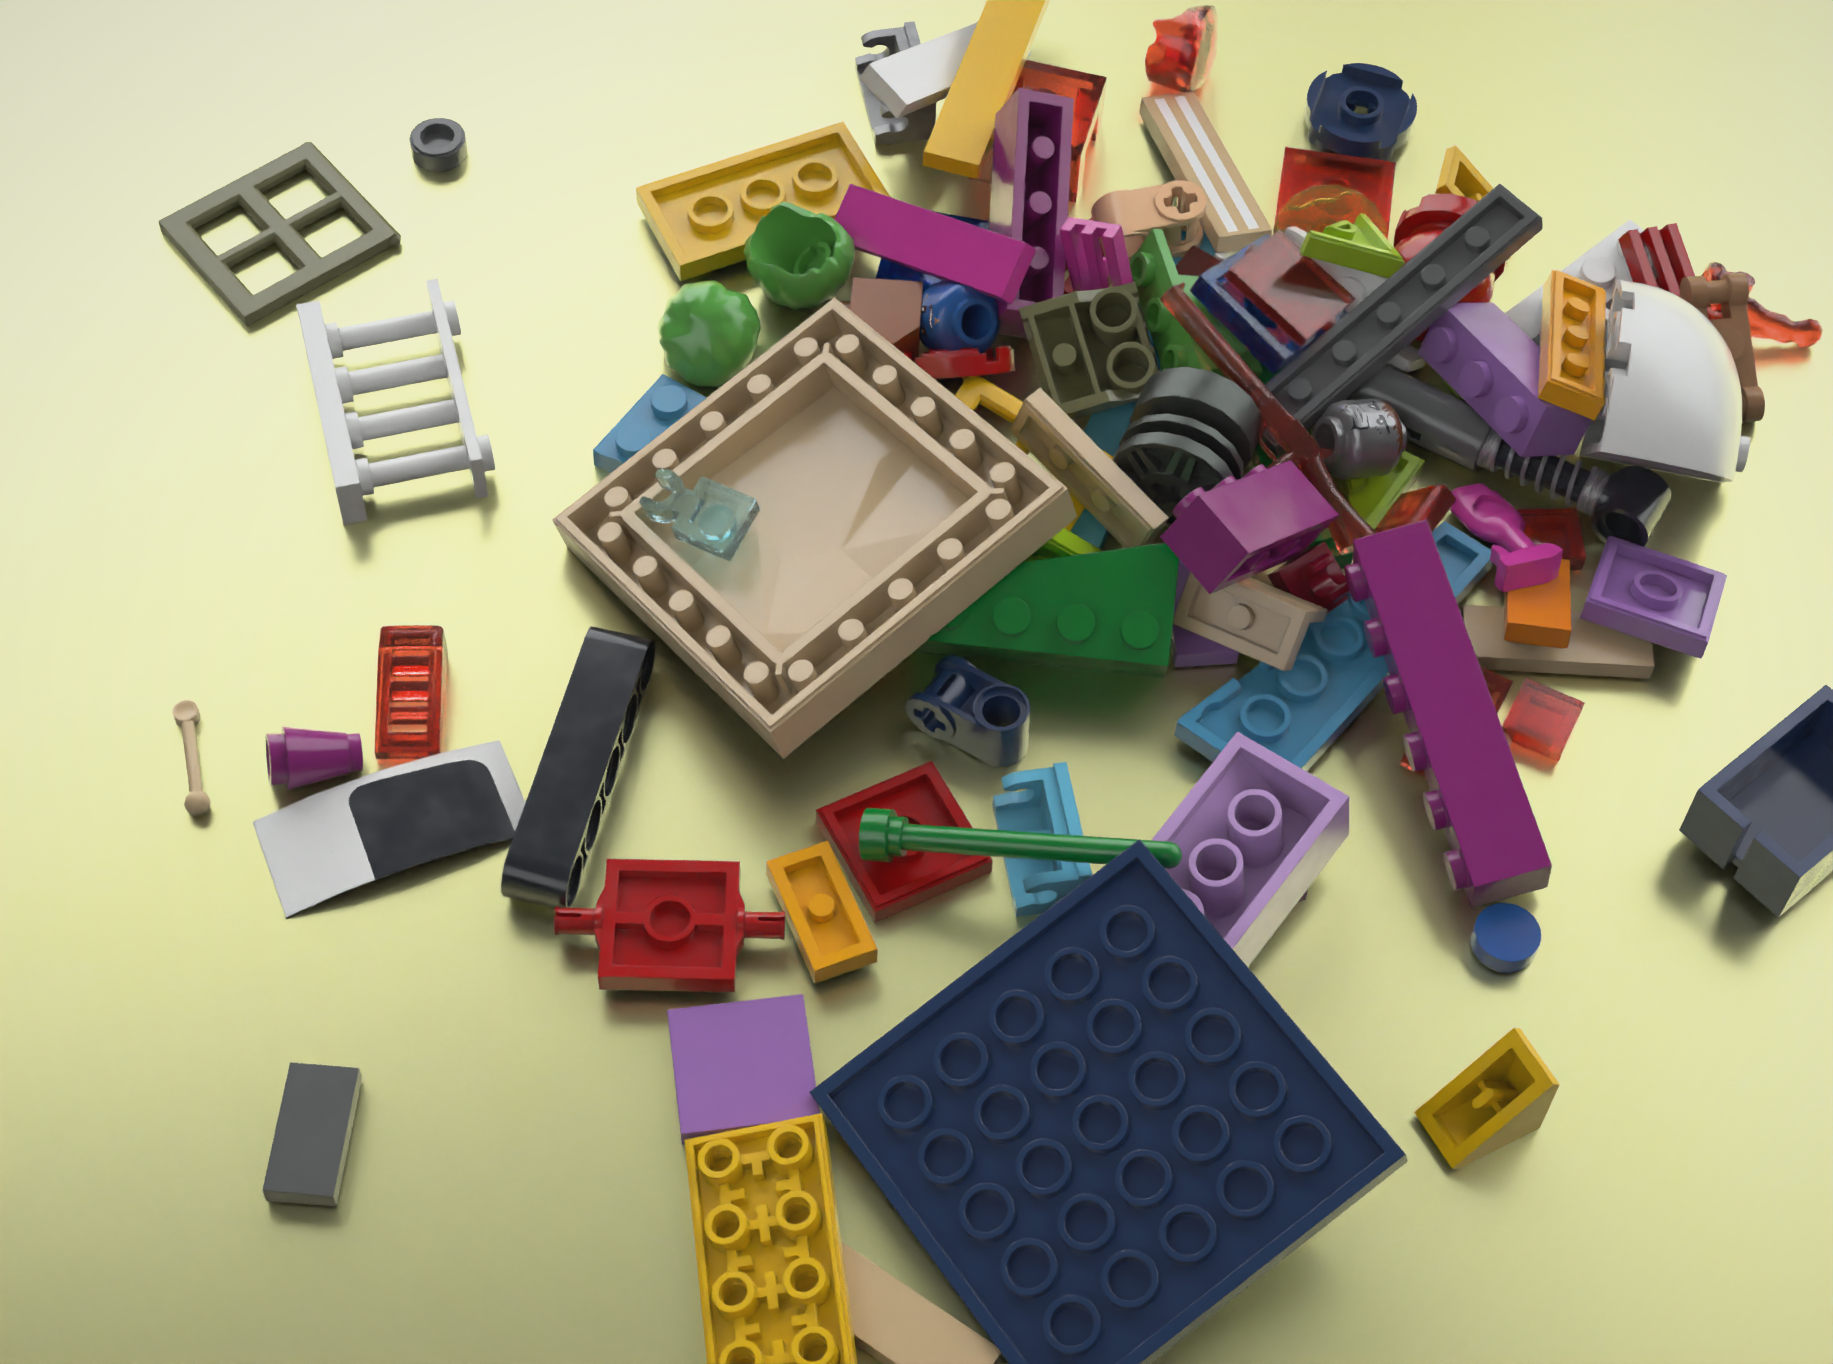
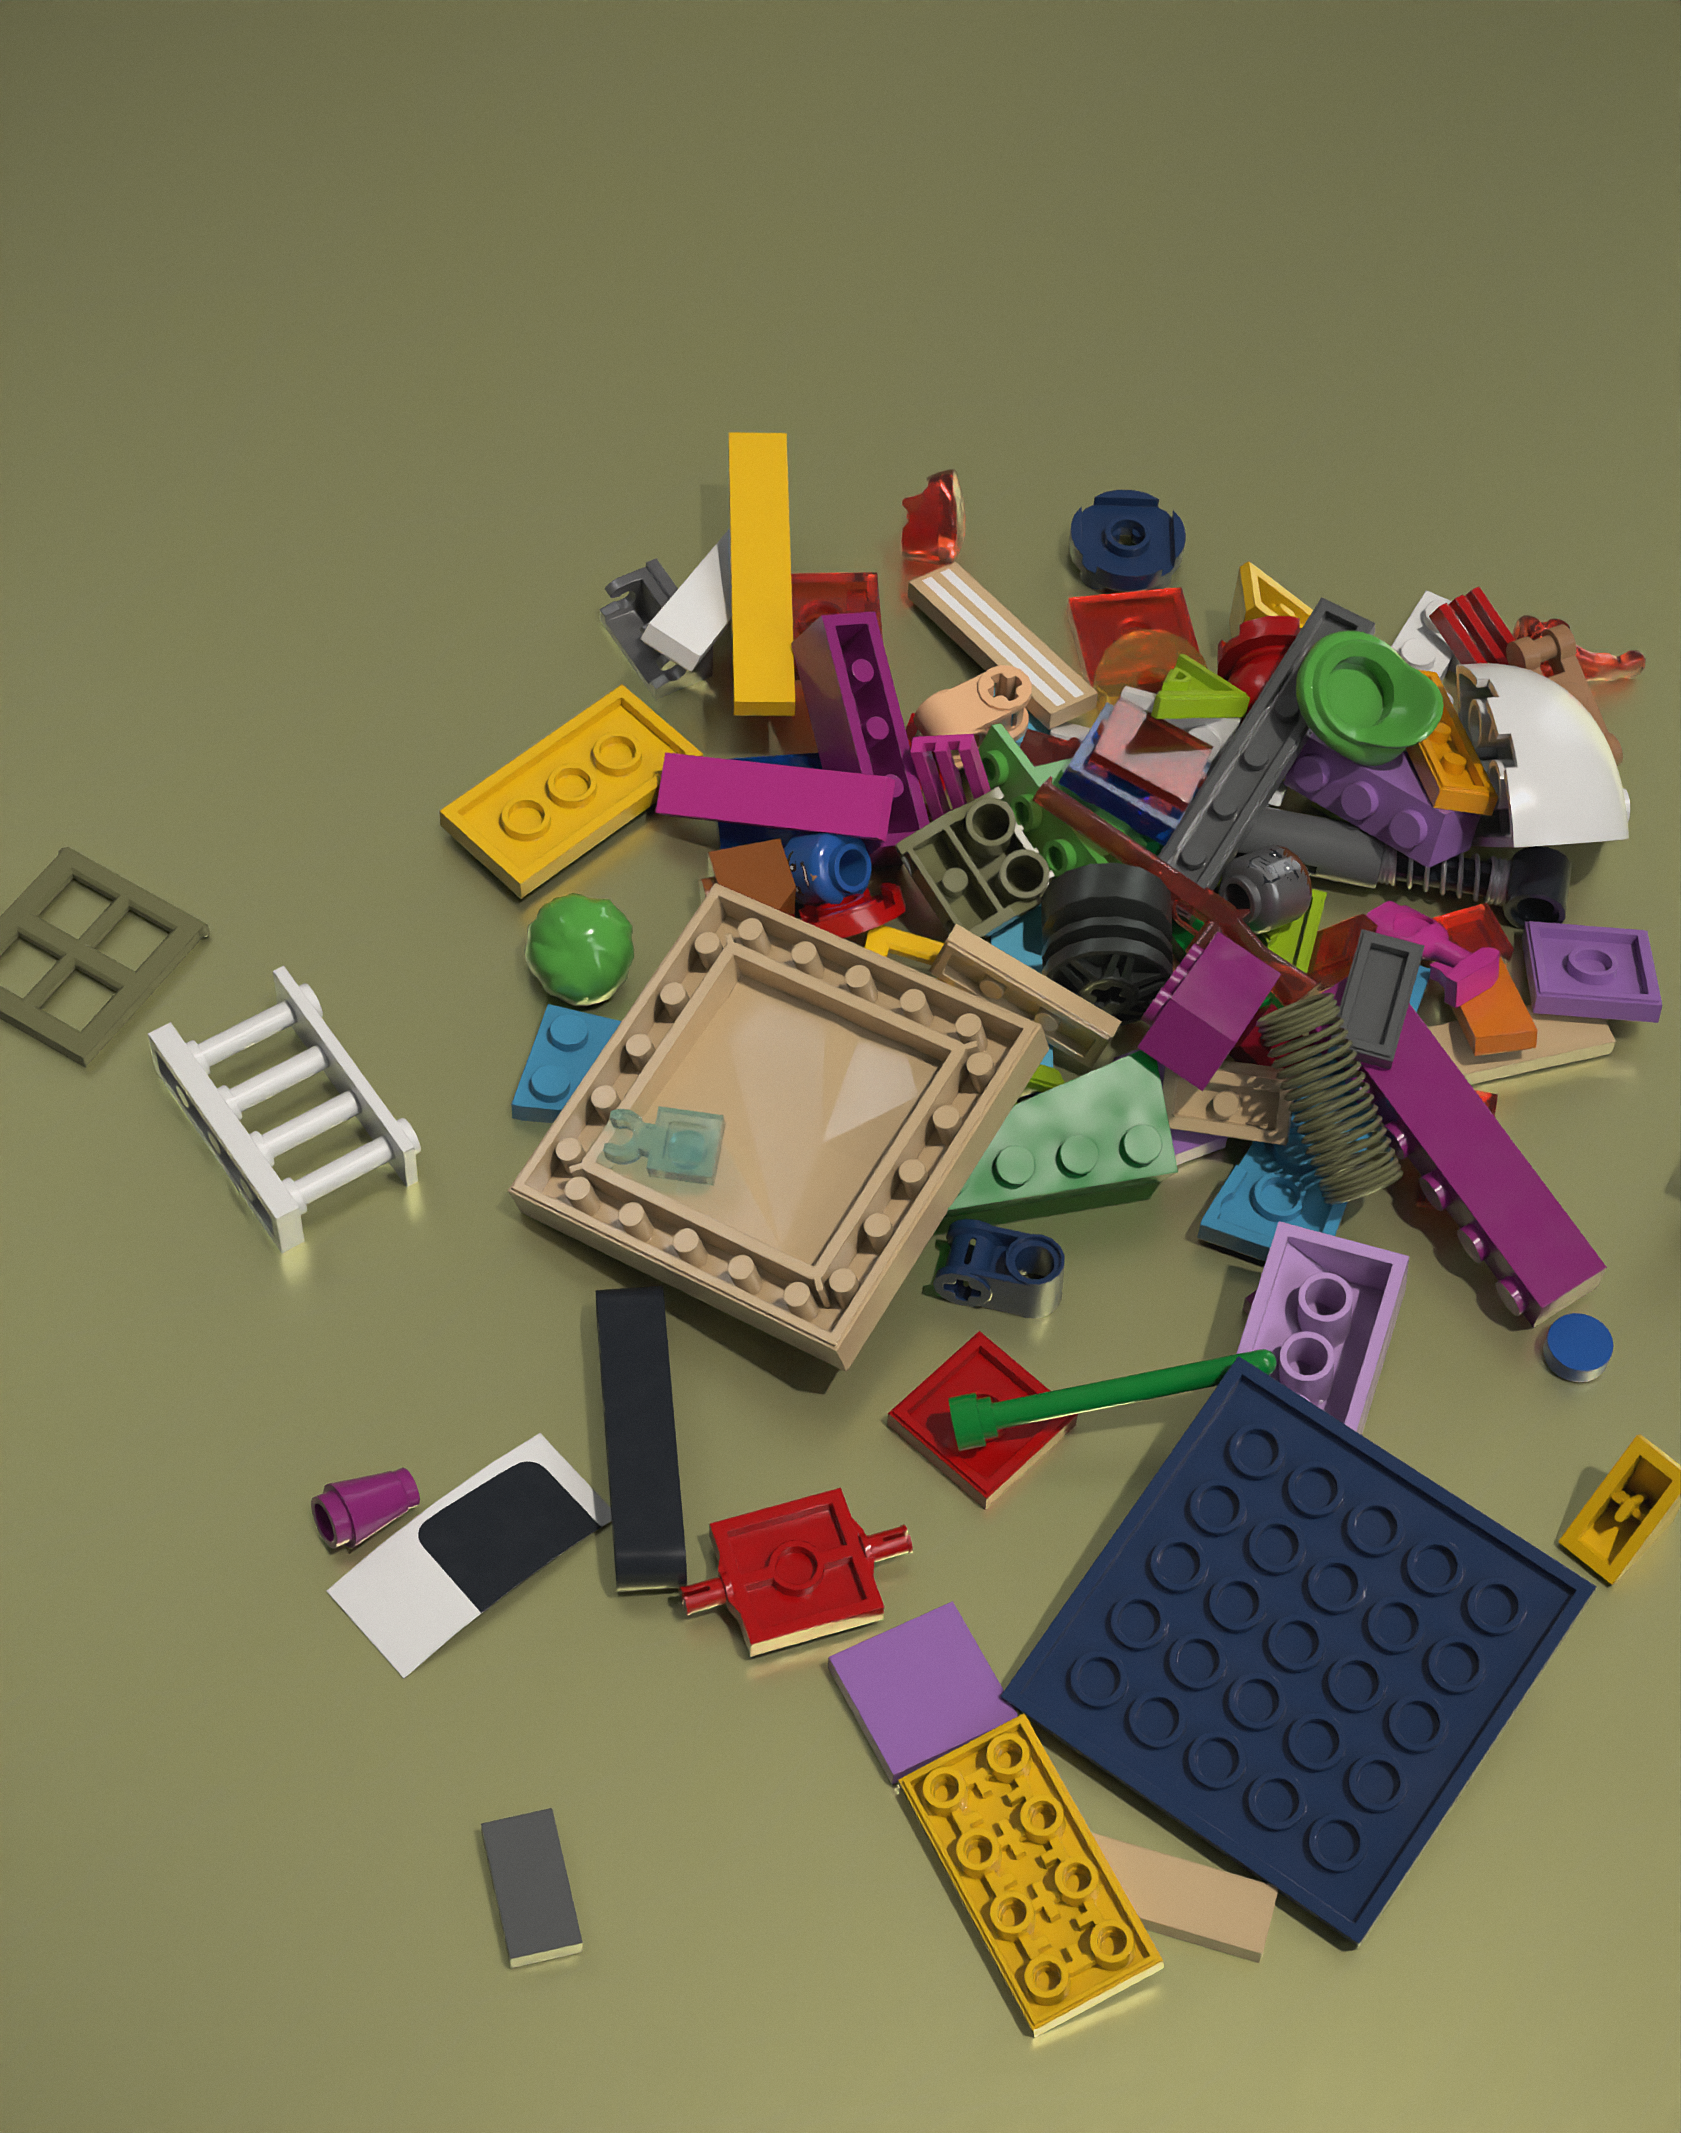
camera: 20 degrees left, 0 degrees up
tan hinge [172,700,211,816] -> none
clear red slope [374,625,448,760] -> none
dark grey tile [409,118,468,172] -> none
bright green hair [743,202,855,310] -> none
light orange plate [766,841,878,984] -> none
medium azure hinge [992,762,1092,917] -> none
clear red tile [1502,678,1585,762] -> none
none -> olive piece [1256,993,1403,1205]
none -> bright green piece [1296,631,1444,766]
none -> dark grey tile [1328,929,1425,1070]

